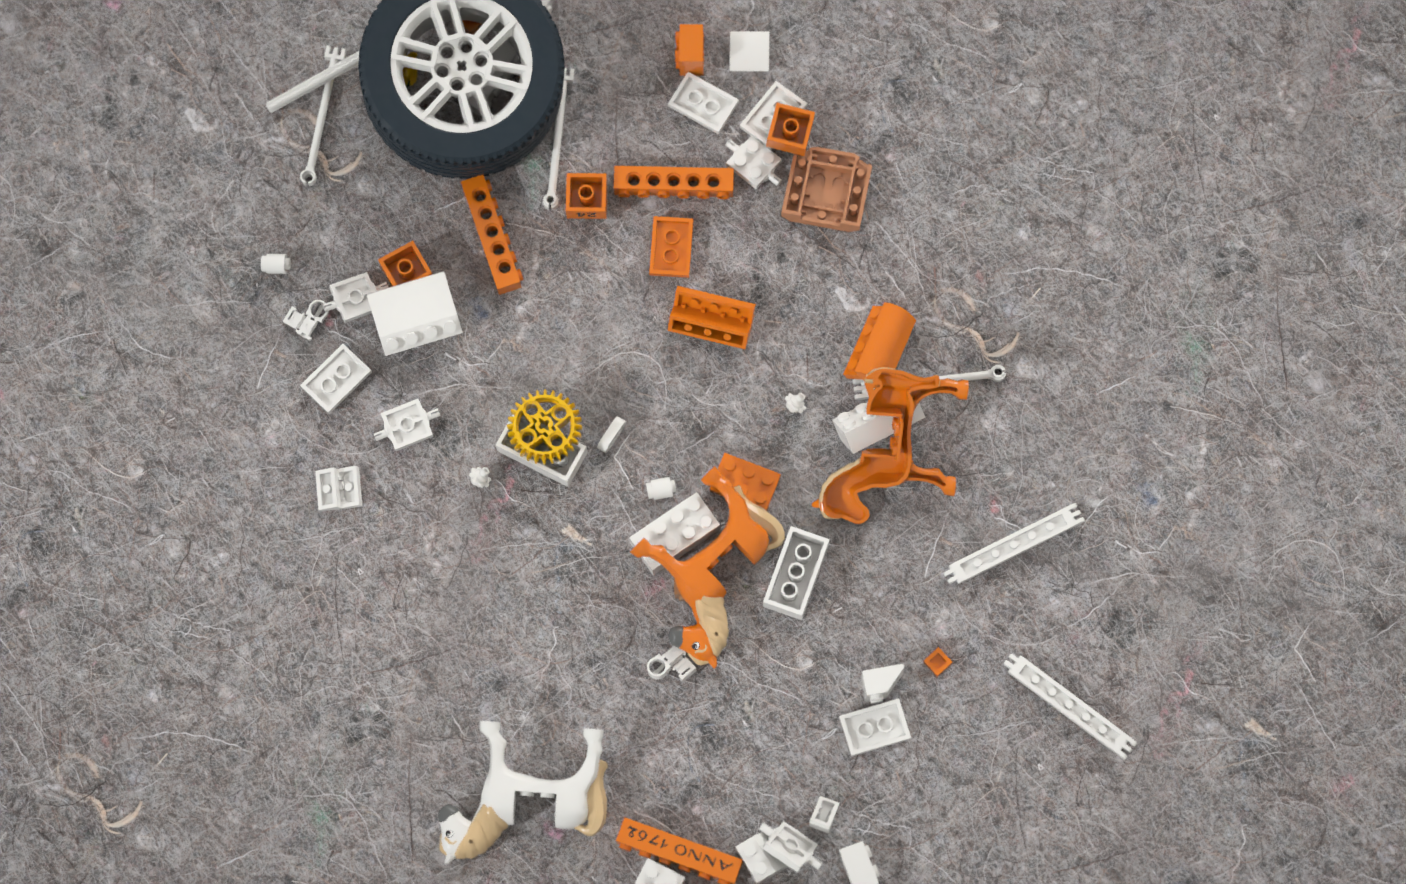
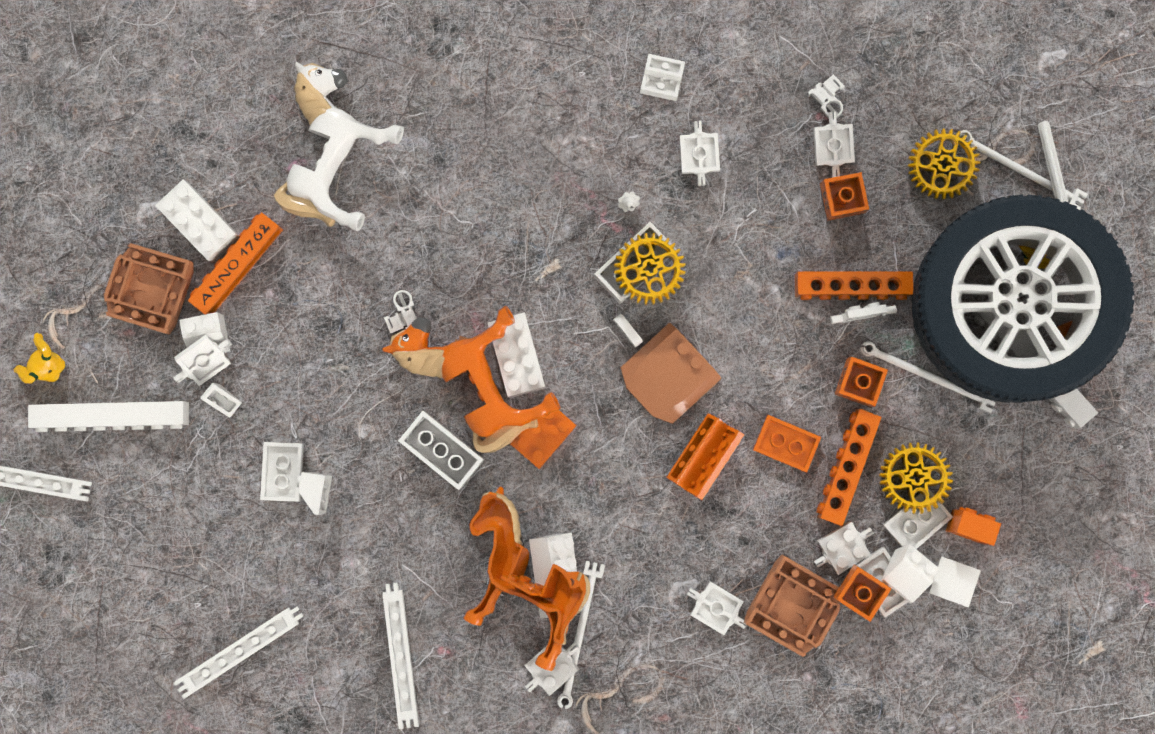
camera: 105 degrees right, 10 degrees up
white brick [261,254,291,274] -> none
white plate [300,344,372,414] -> none
white slope [367,271,463,356] -> none
white brick [646,477,676,500] -> none
white plant [785,393,806,413] -> none
orange brick [843,302,916,388] -> none
orange tile [923,647,953,677] -> none
none -> white plate [524,642,580,696]
none -> nougat wedge [621,323,722,424]
none -> white plate [686,581,746,635]
none -> white plate [830,302,897,324]
none -> yellow gear [879,442,953,514]
none -> white slope [881,544,939,604]
none -> yellow gear [907,128,981,200]

